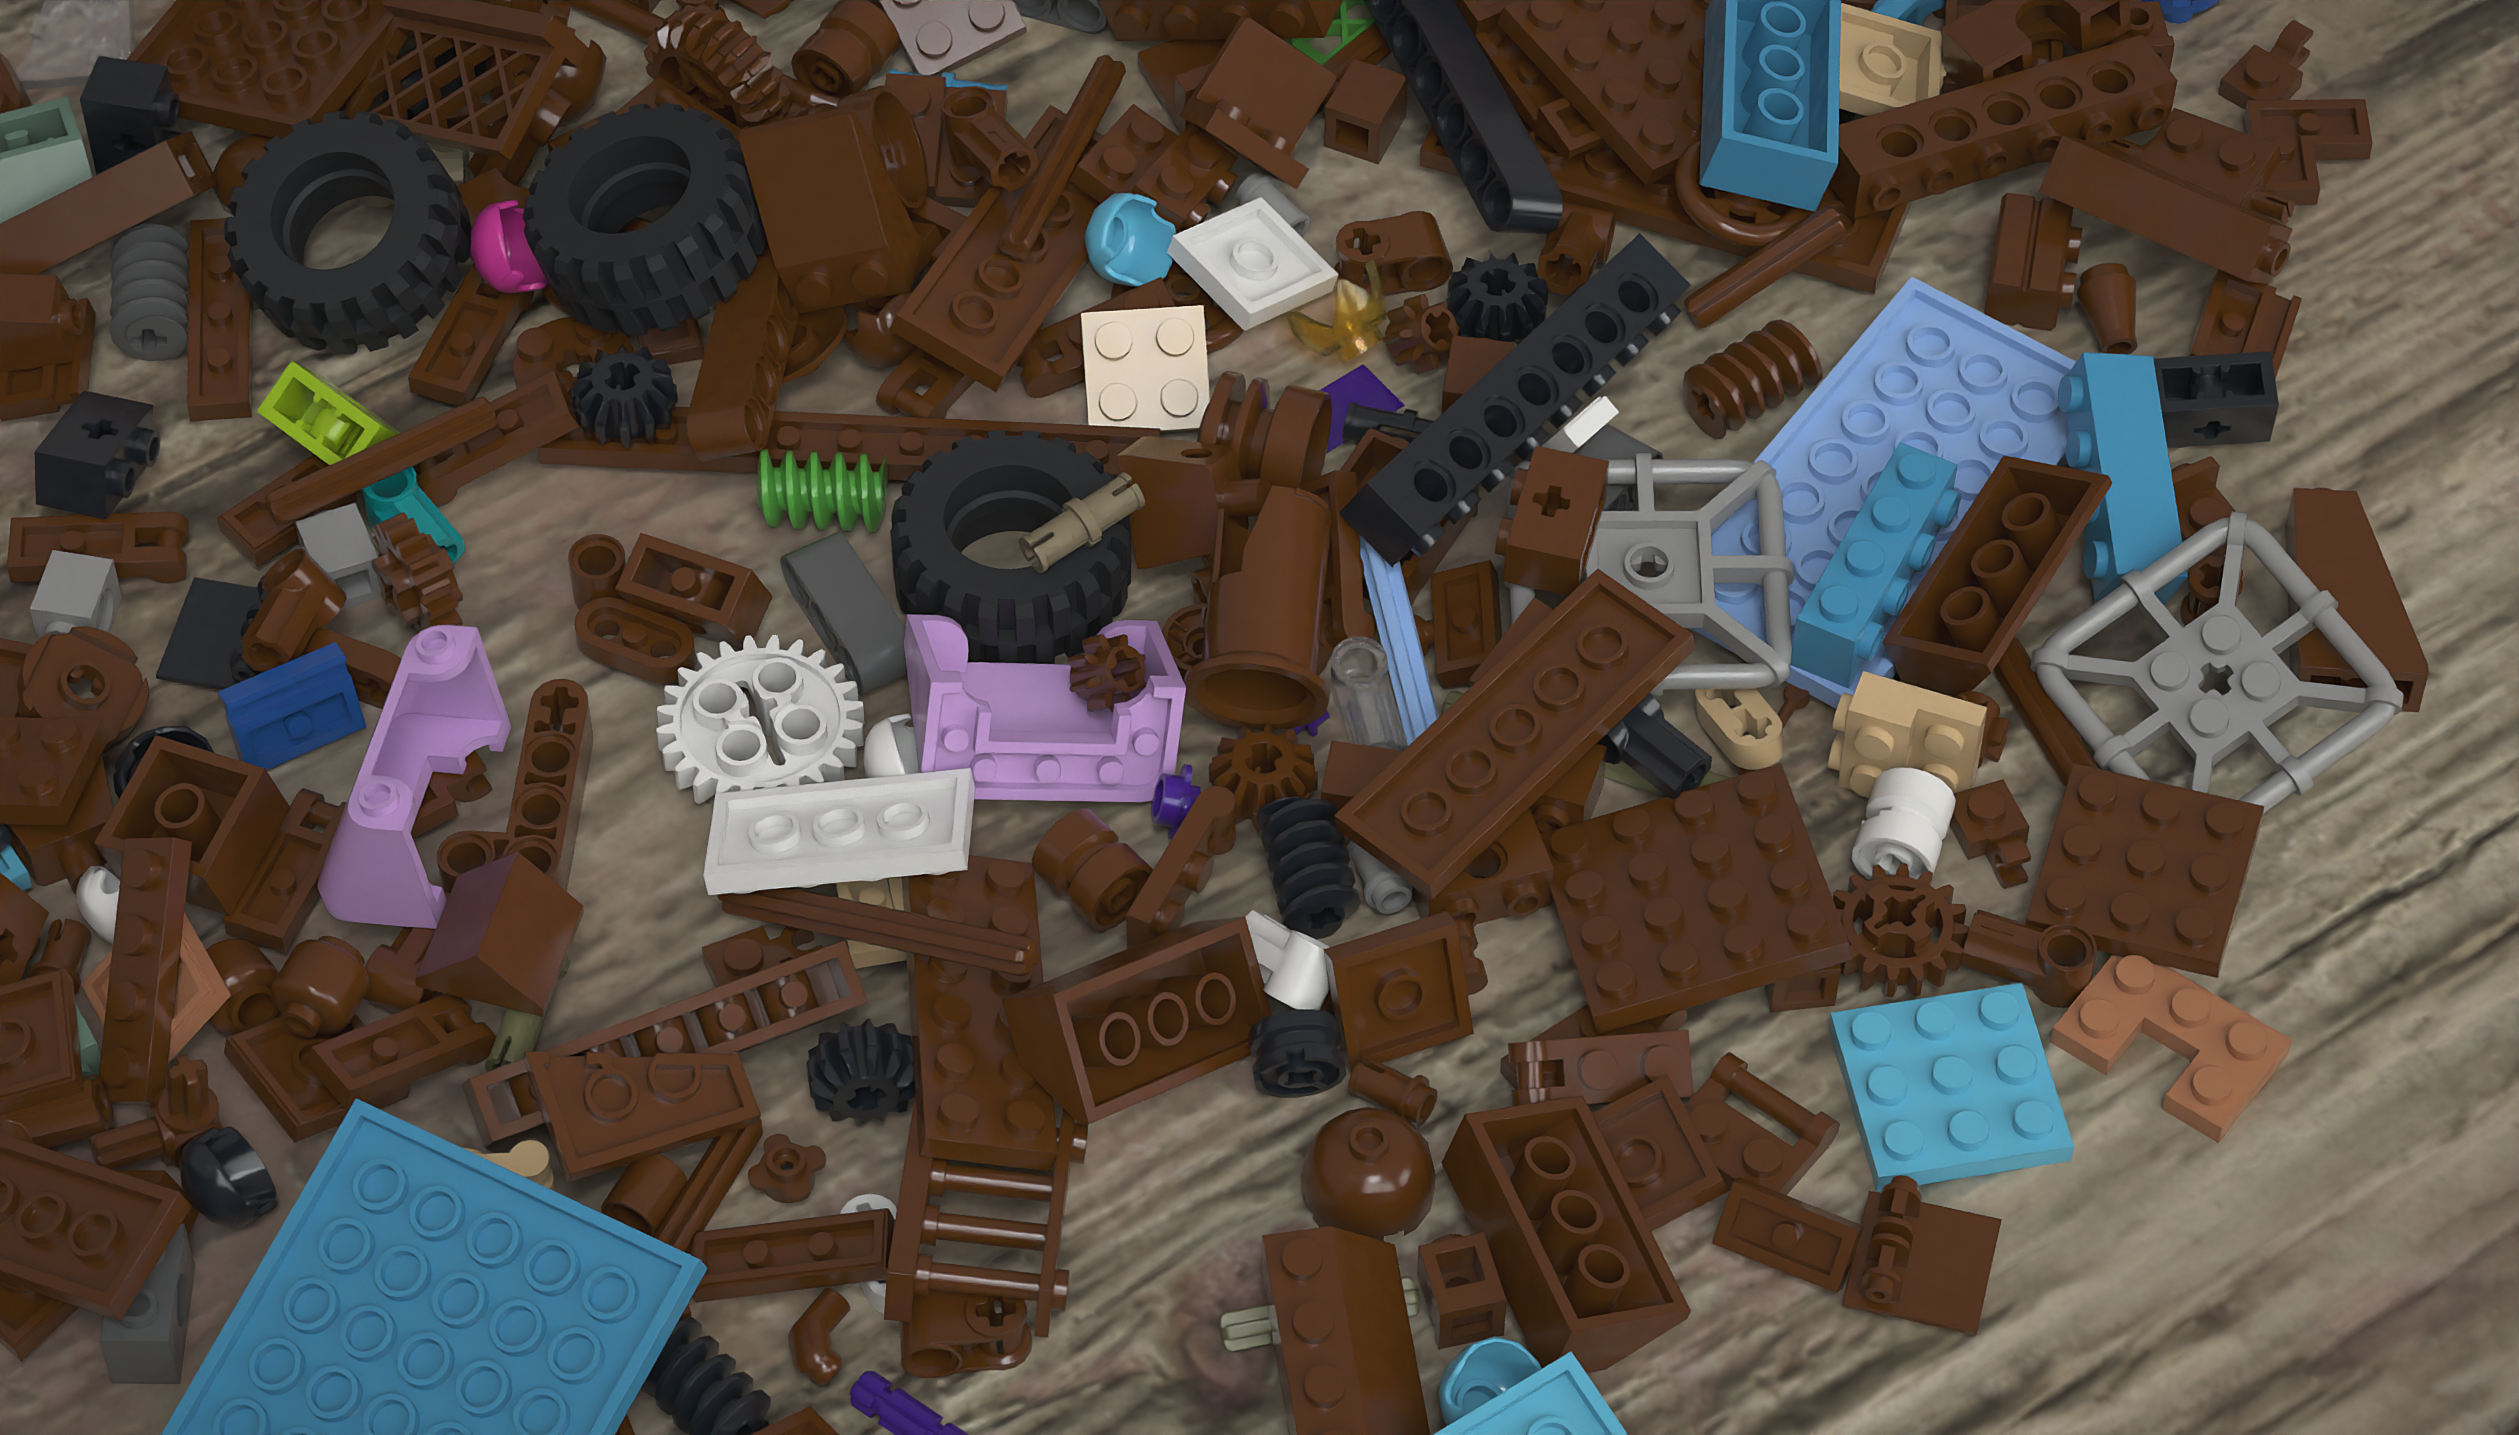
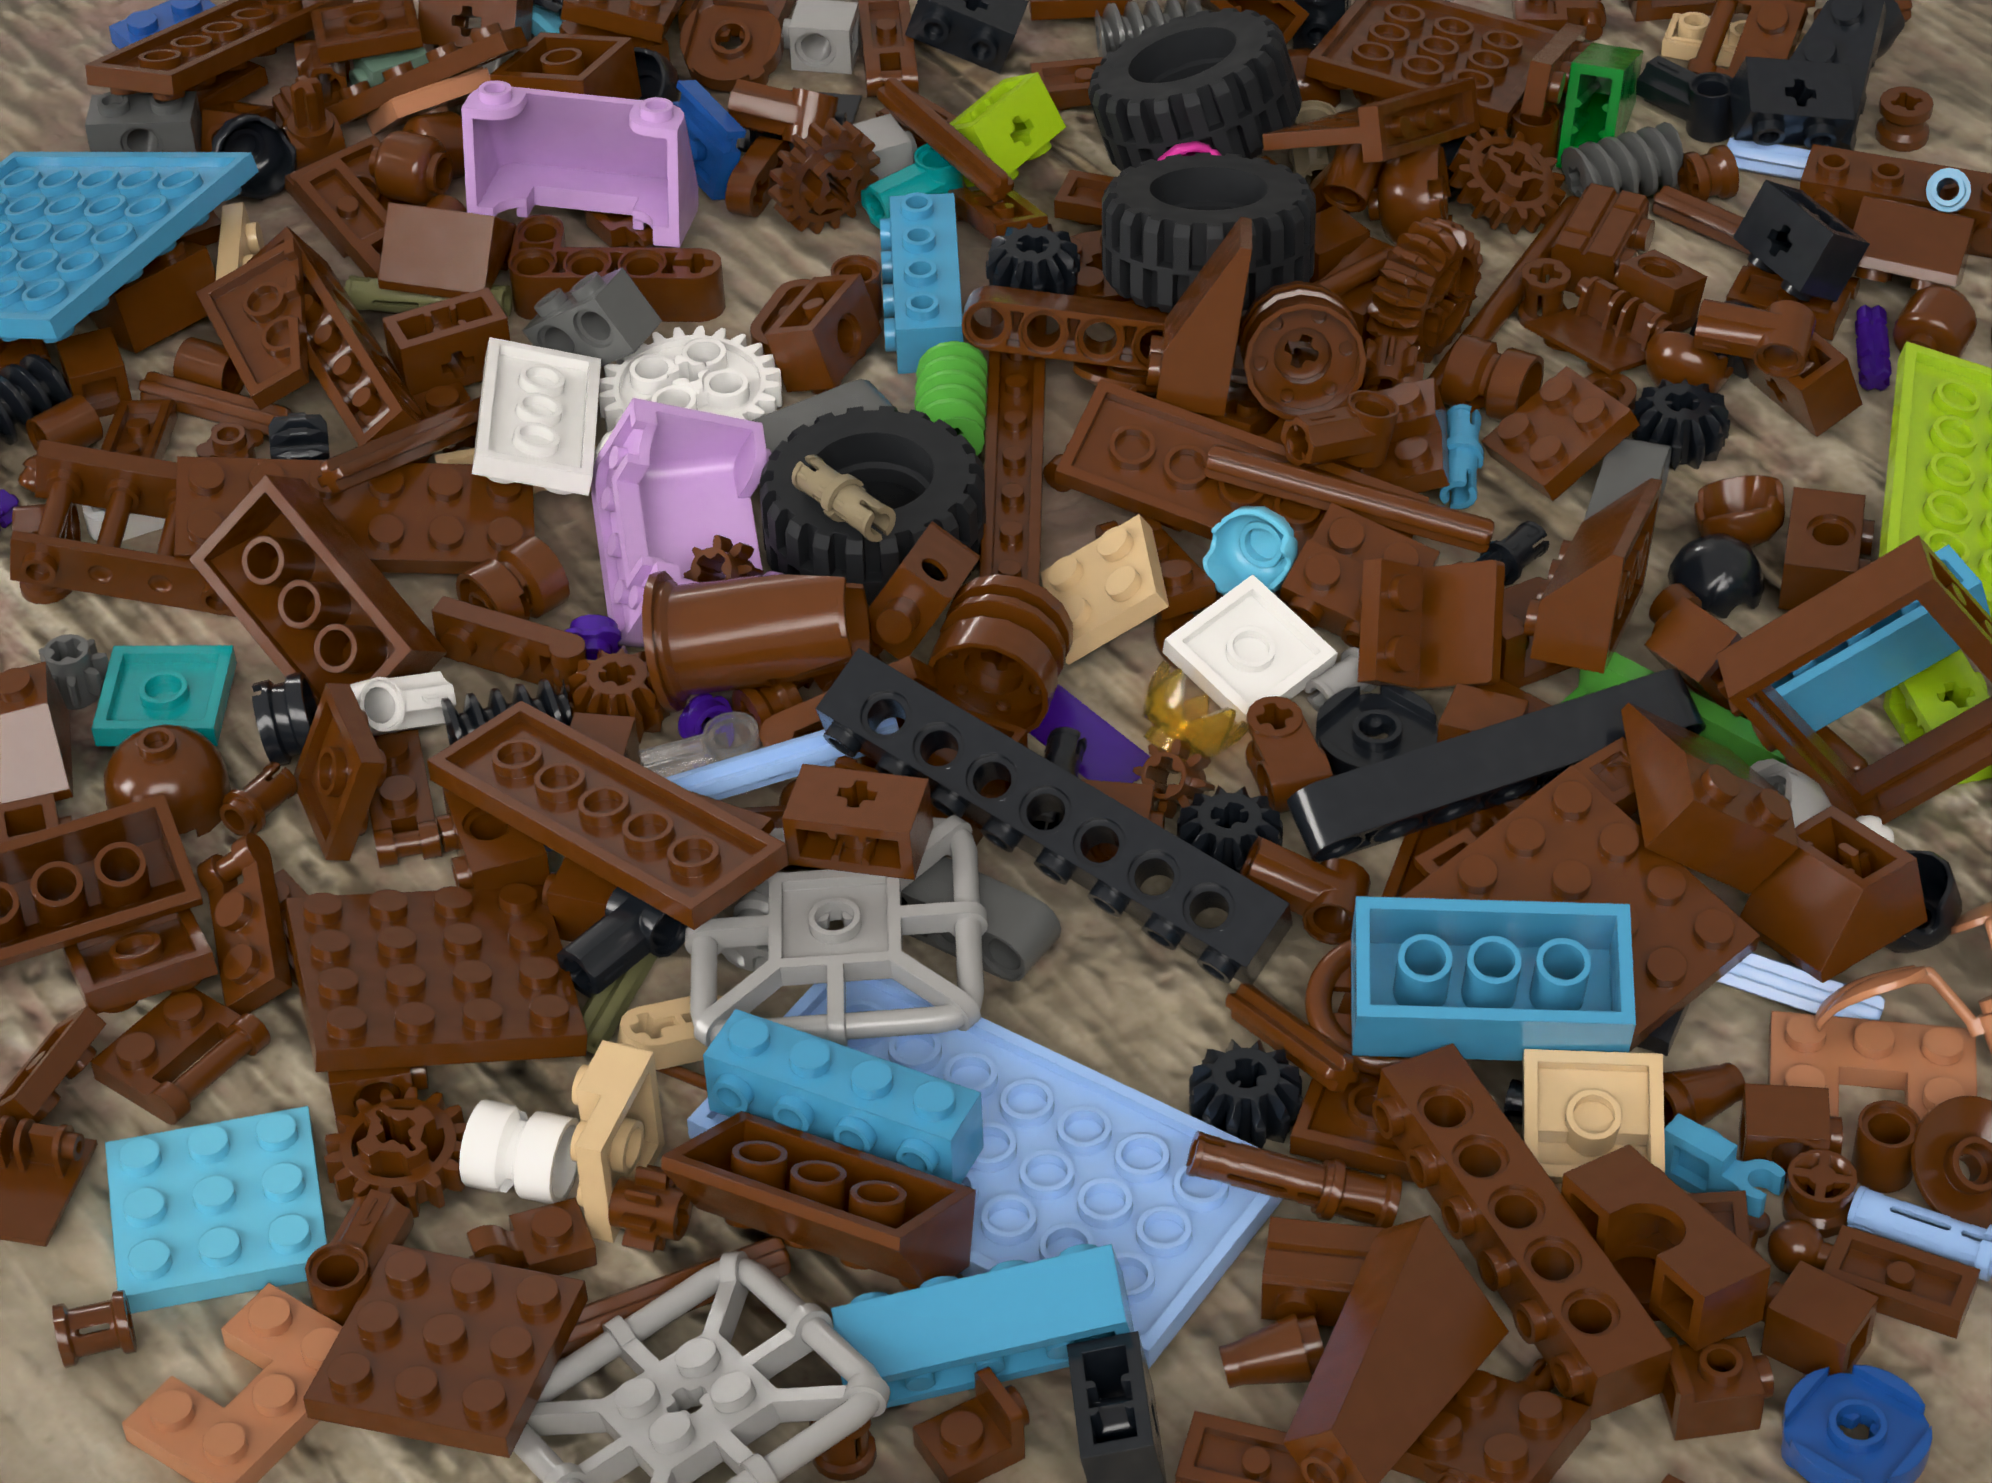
camera: 90 degrees right, 10 degrees down
white tile [1526,396,1619,462] -> none
reddish brown piece [1683,319,1823,439] -> none
none -> reddish brown beam [26,394,103,452]
none -> dark grey gear [38,634,109,710]
none -> reddish brown bush [52,1289,137,1368]
none -> teal plate [91,645,237,746]
none -> reddish brown brick [382,287,510,395]
none -> dark grey brick [522,267,662,367]
none -> dark azure brick [880,192,964,374]
none -> reddish brown pin [1186,1131,1402,1228]
none -> black gear [1189,1039,1303,1148]
none -> black plate [1315,685,1438,775]
none -> black axle [1474,521,1550,586]

